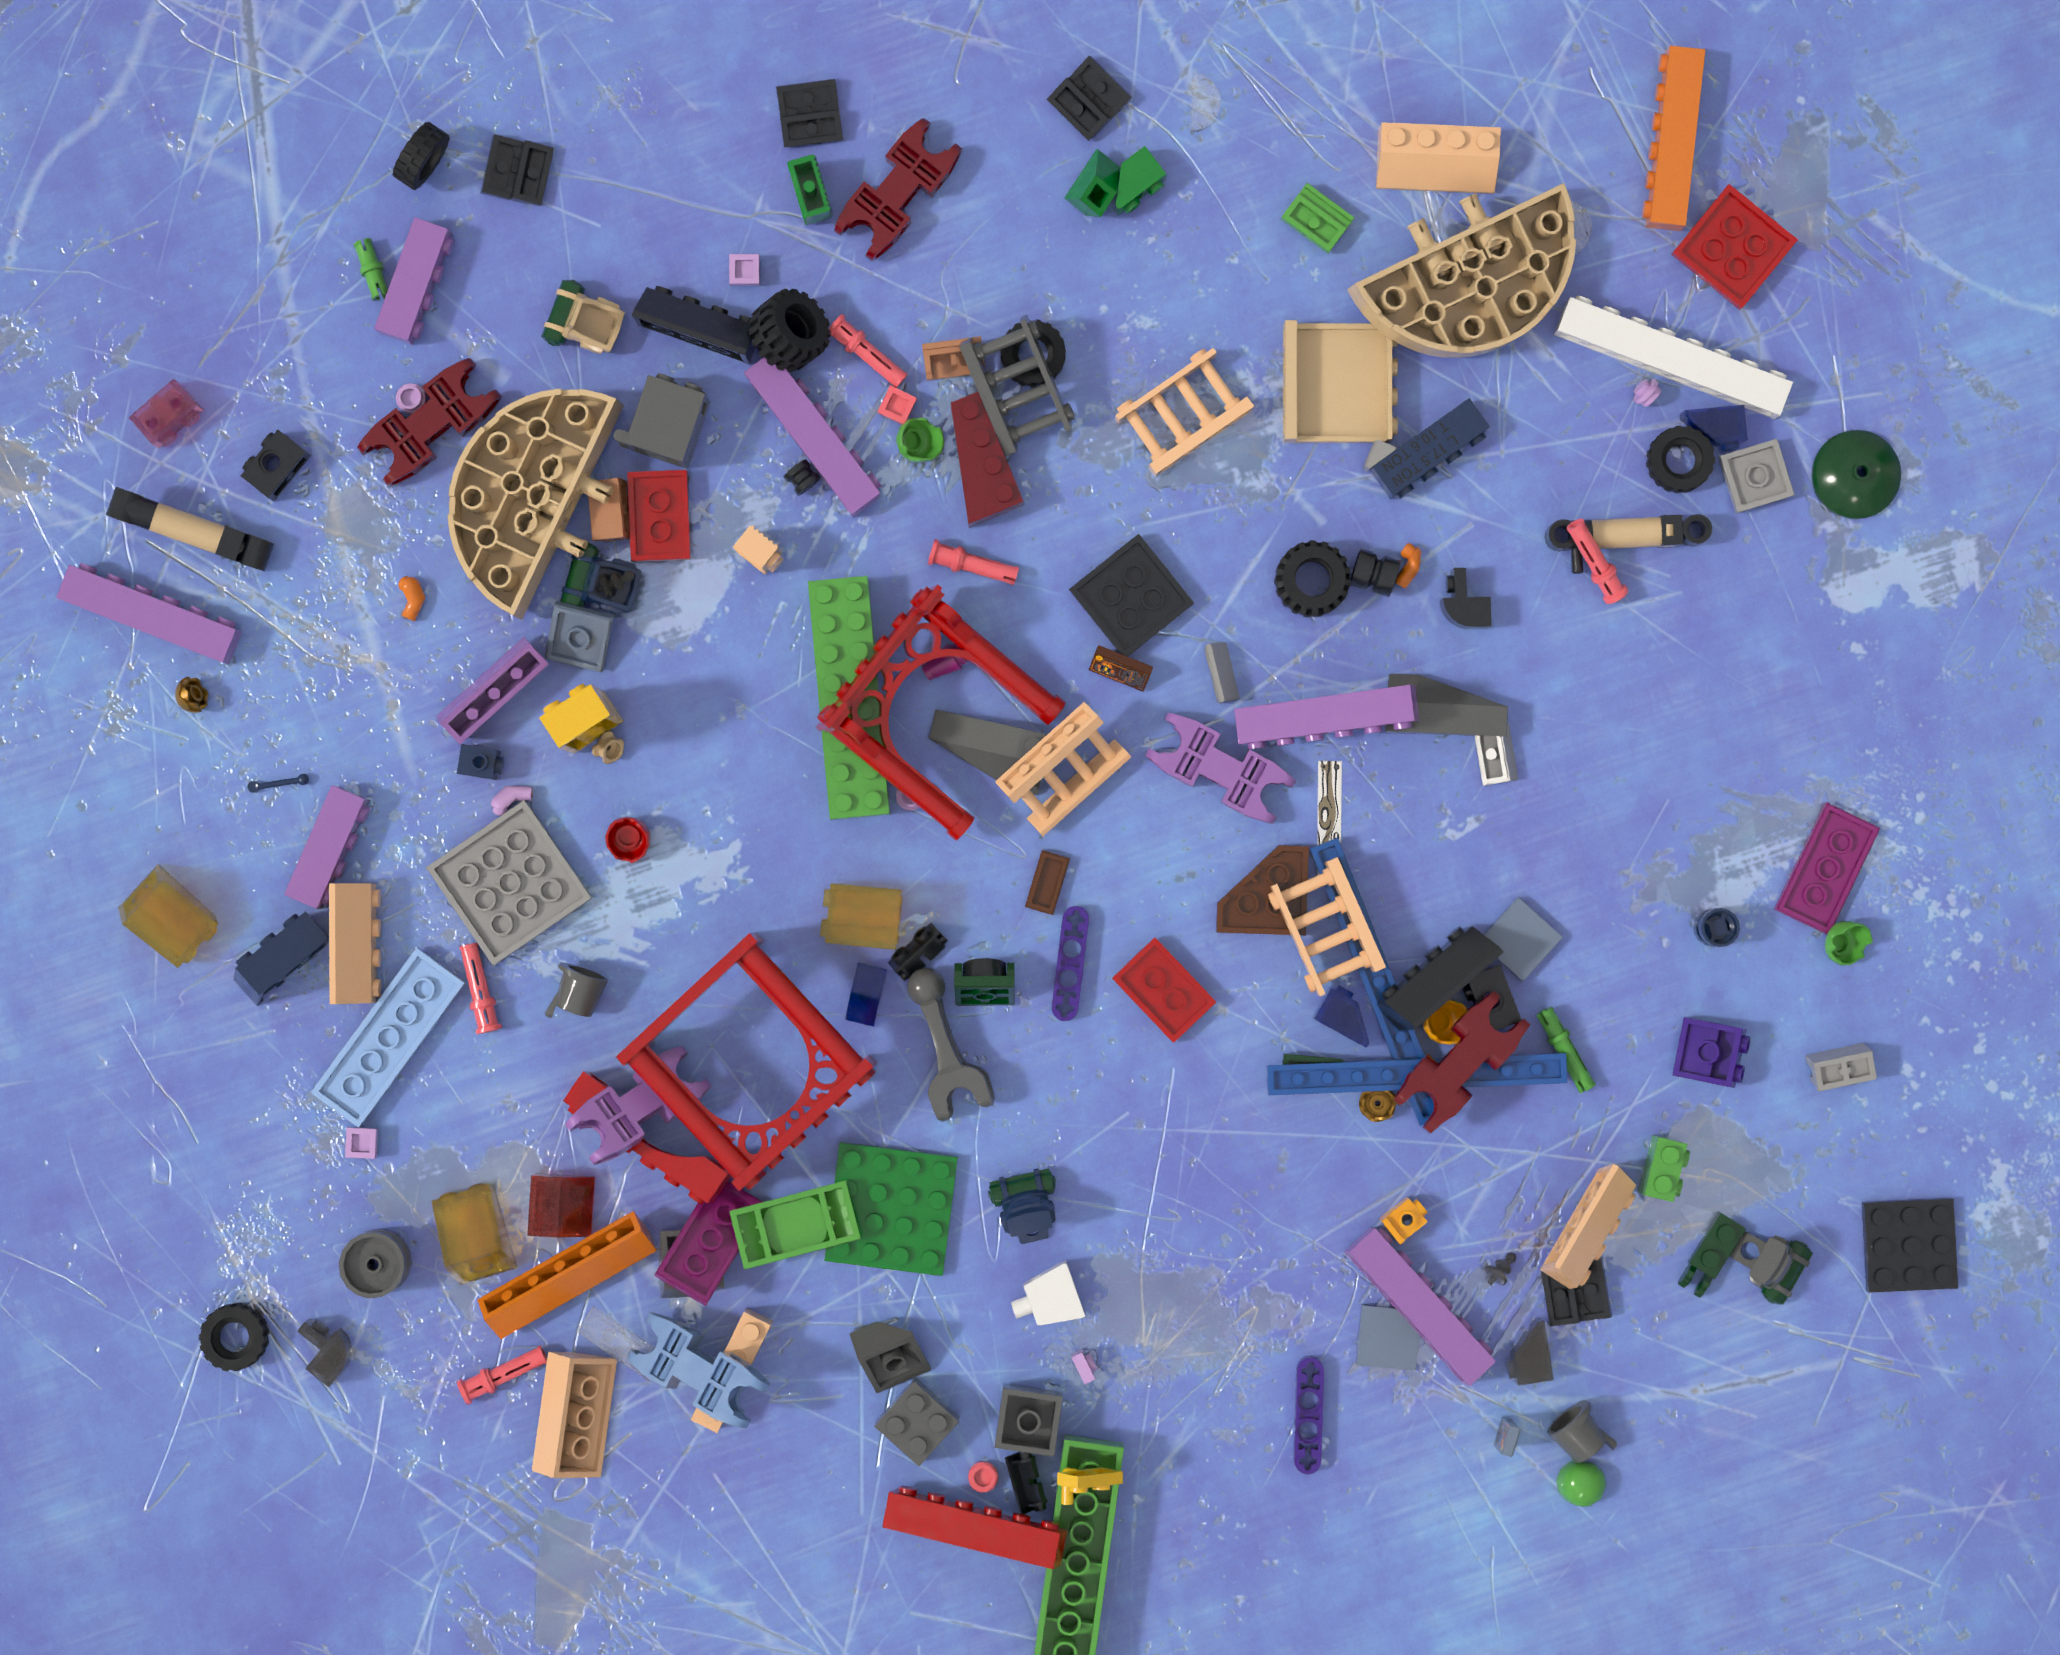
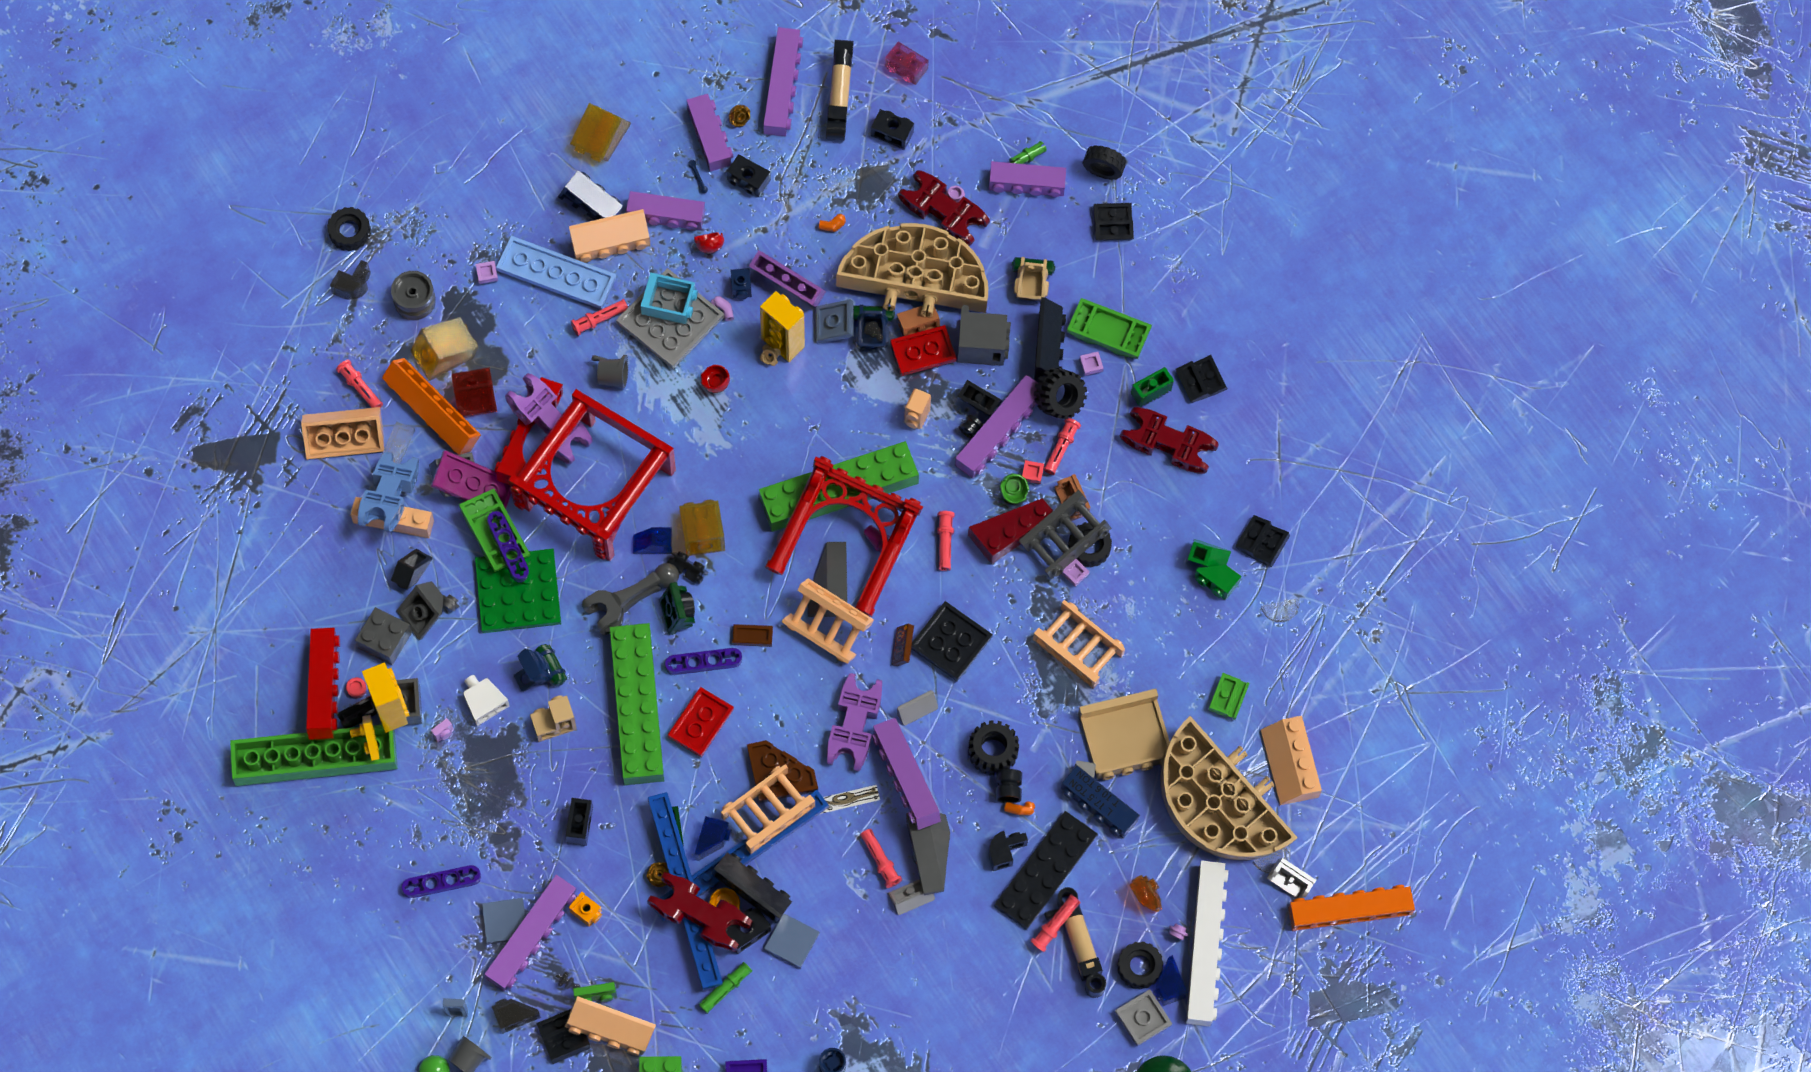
camera: 75 degrees right, 20 degrees down
red plate [1671,184,1798,310] -> none
none -> yellow brick [362,662,410,733]
none -> black slope [391,549,432,590]
none -> flat silver plate [443,594,460,611]
none -> dark purple beam [487,511,529,582]
none -> tan brick [530,696,577,742]
none -> black brick [565,798,593,846]
none -> bright green plate [573,982,617,1002]
none -> bright green brick [610,623,664,786]
none -> medium azure window [641,272,698,324]
none -> medium lavender brick [687,94,733,172]
none -> red hair [694,232,724,254]
none -> black brick [727,154,771,197]
none -> coral pin [860,829,902,888]
none -> black brick [958,380,1002,417]
none -> black plate [994,811,1098,930]
none -> lavender plate [1062,559,1090,587]
none -> bright green slope [1067,298,1152,359]
none -> clear orange hand [1129,875,1162,912]
none -> hinge [1266,858,1316,899]

